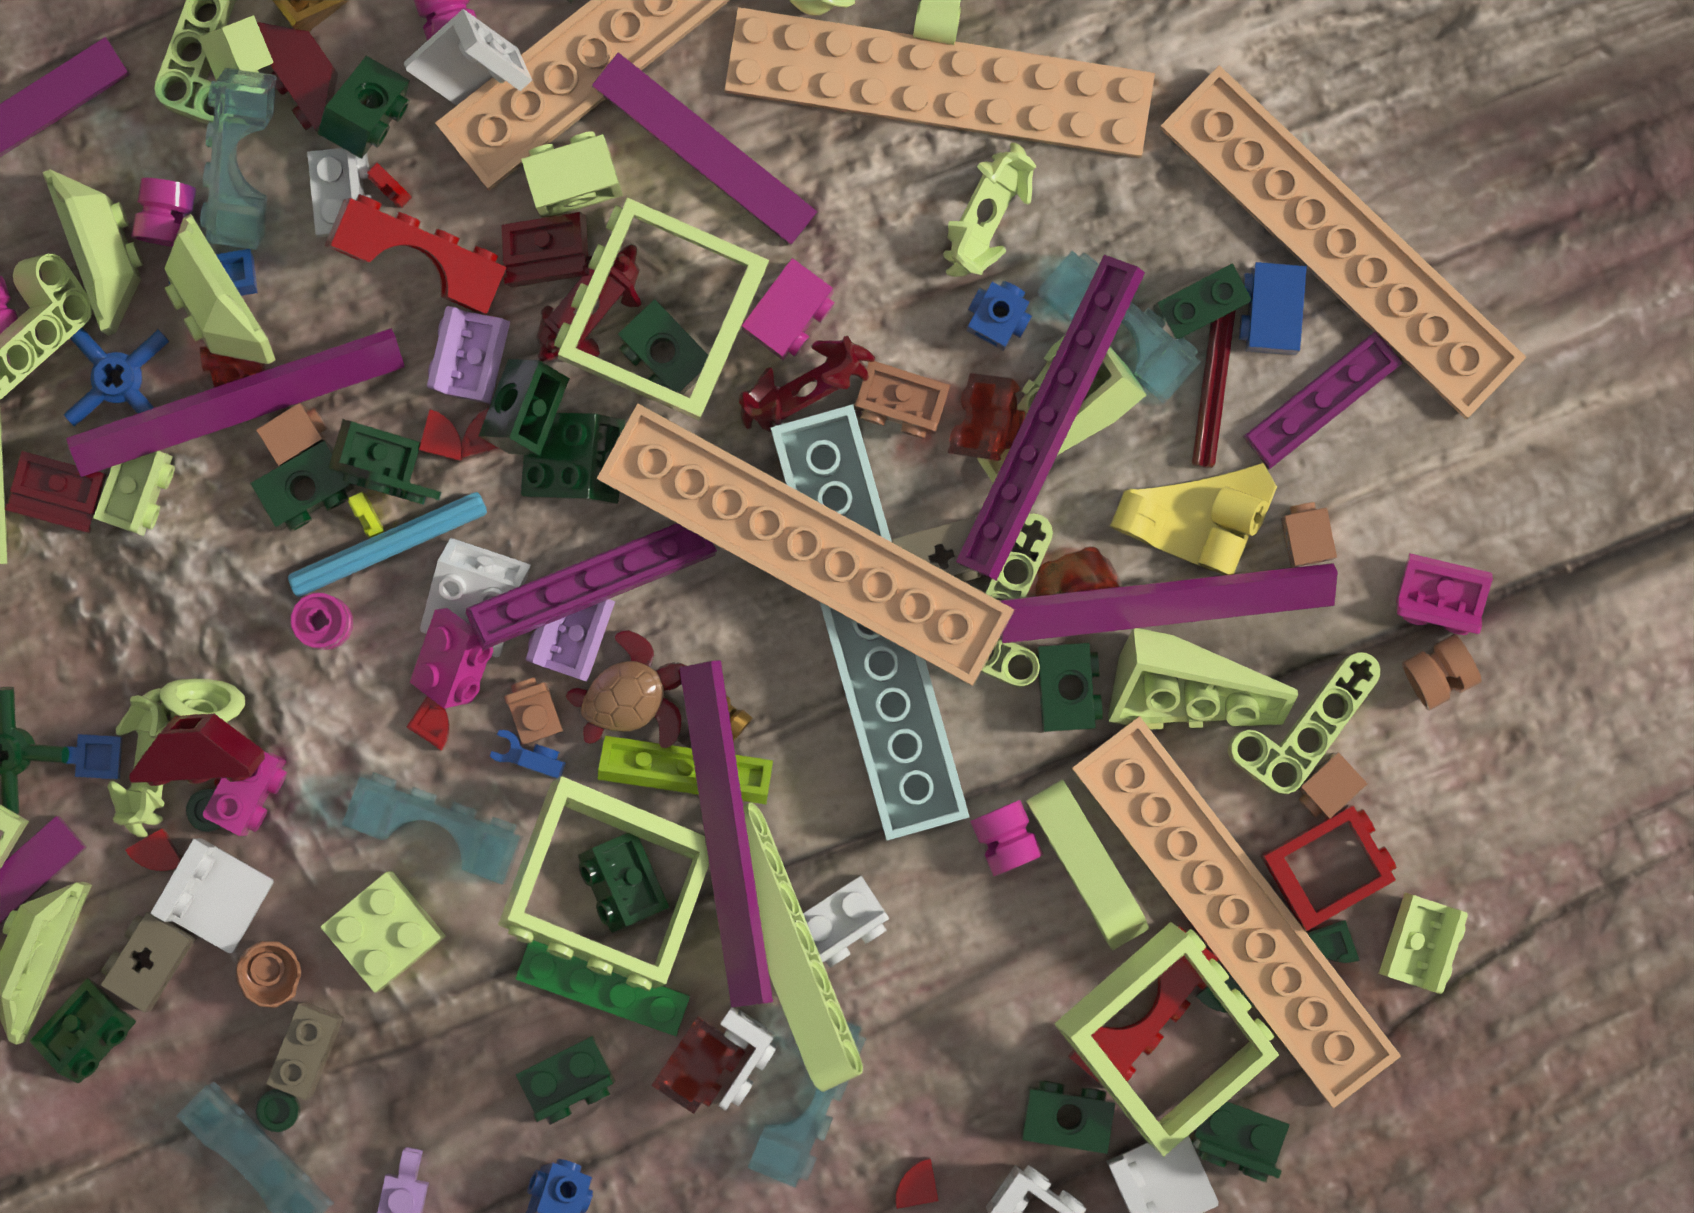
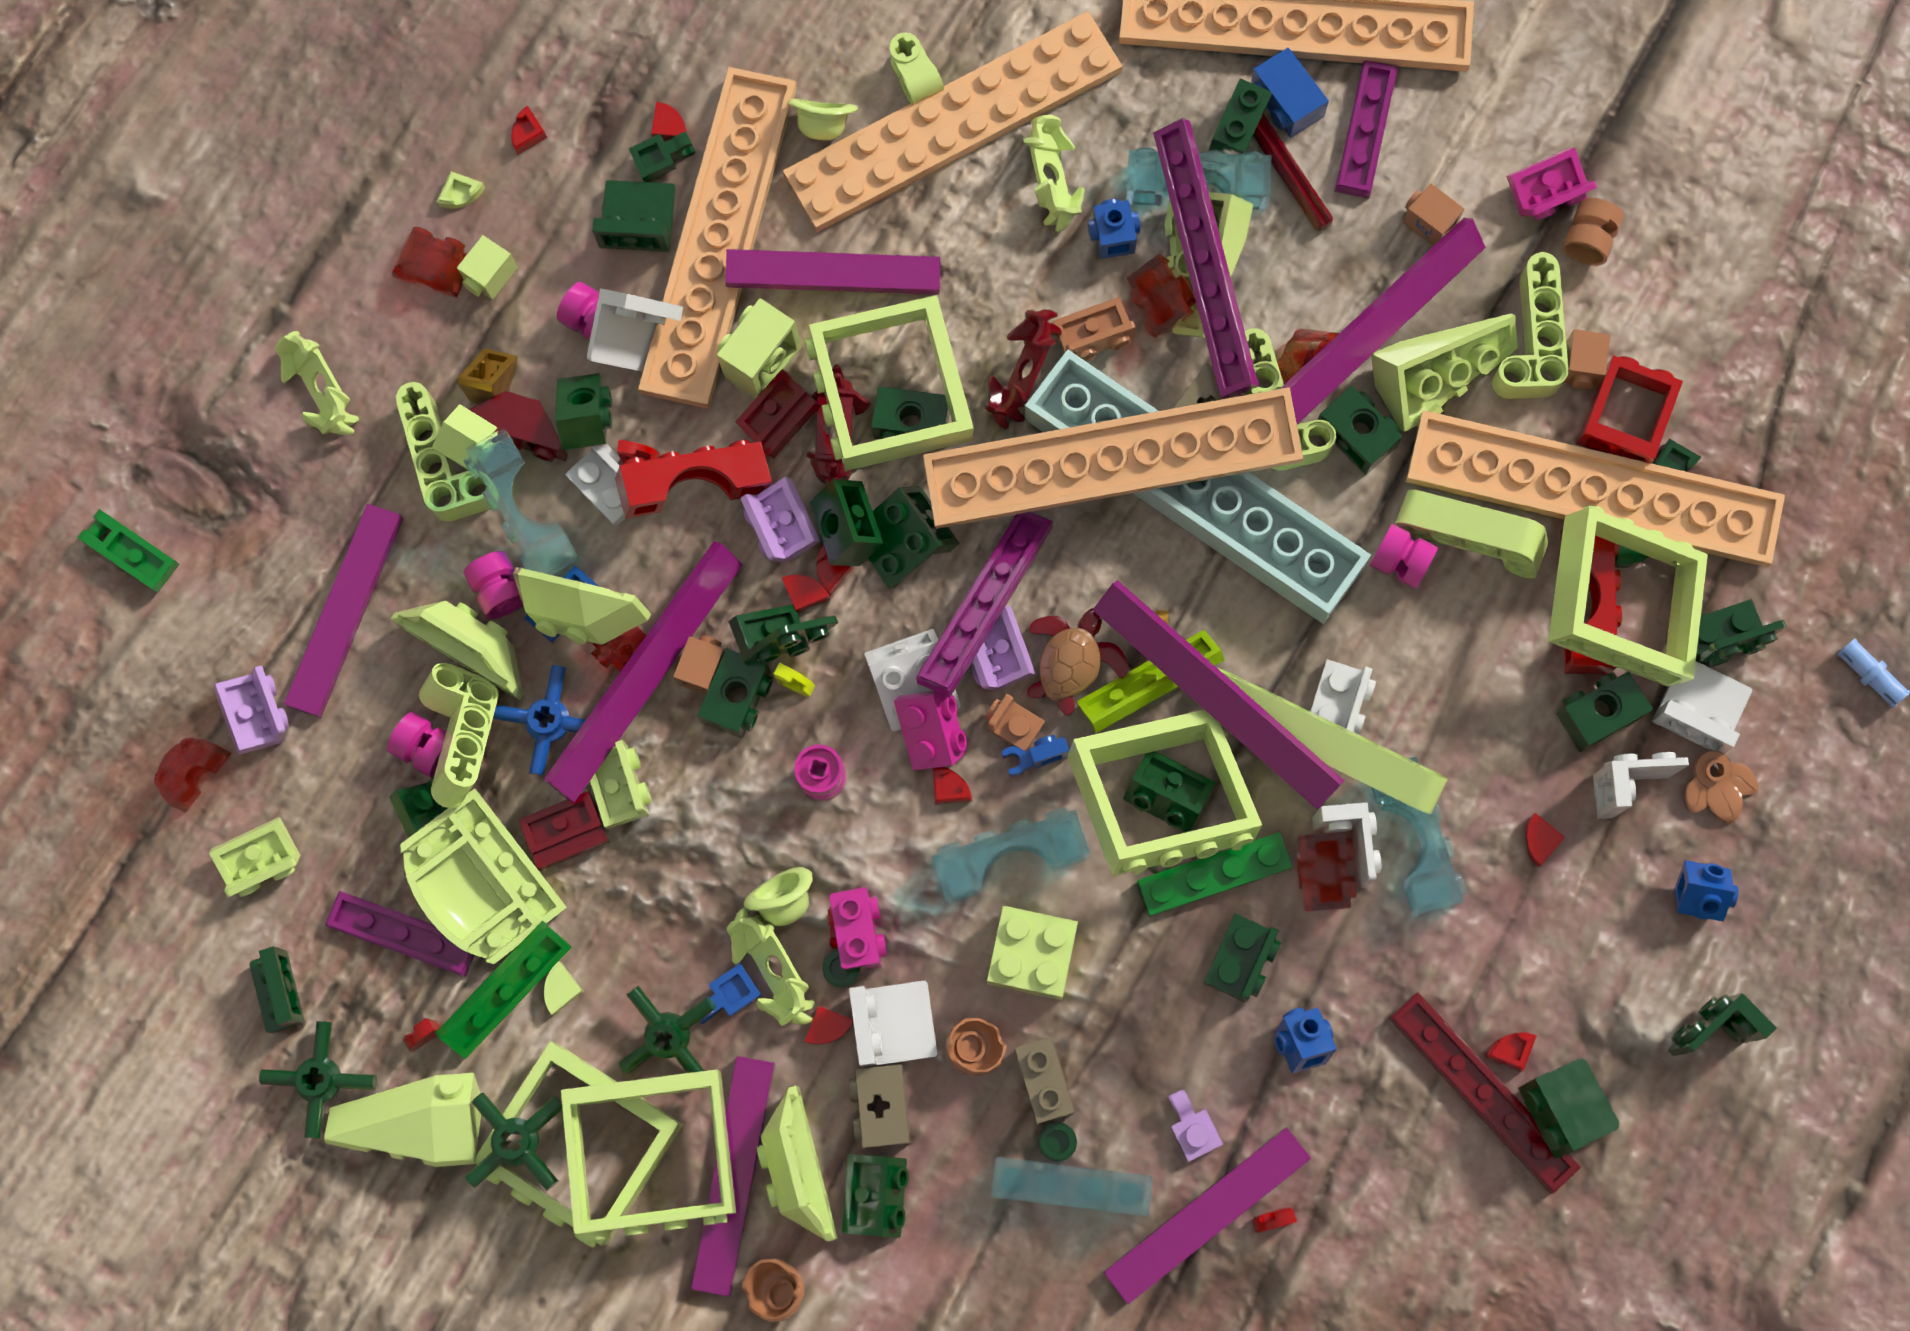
camera: 35 degrees left, 10 degrees down
dark red slope [129,713,265,786] -> none
medium azure axle [288,492,487,597] -> none
dark pink brick [742,258,835,360] -> none
light yellow panel [1110,463,1277,575] -> none
yellowish green bracket [1379,892,1468,994] -> none

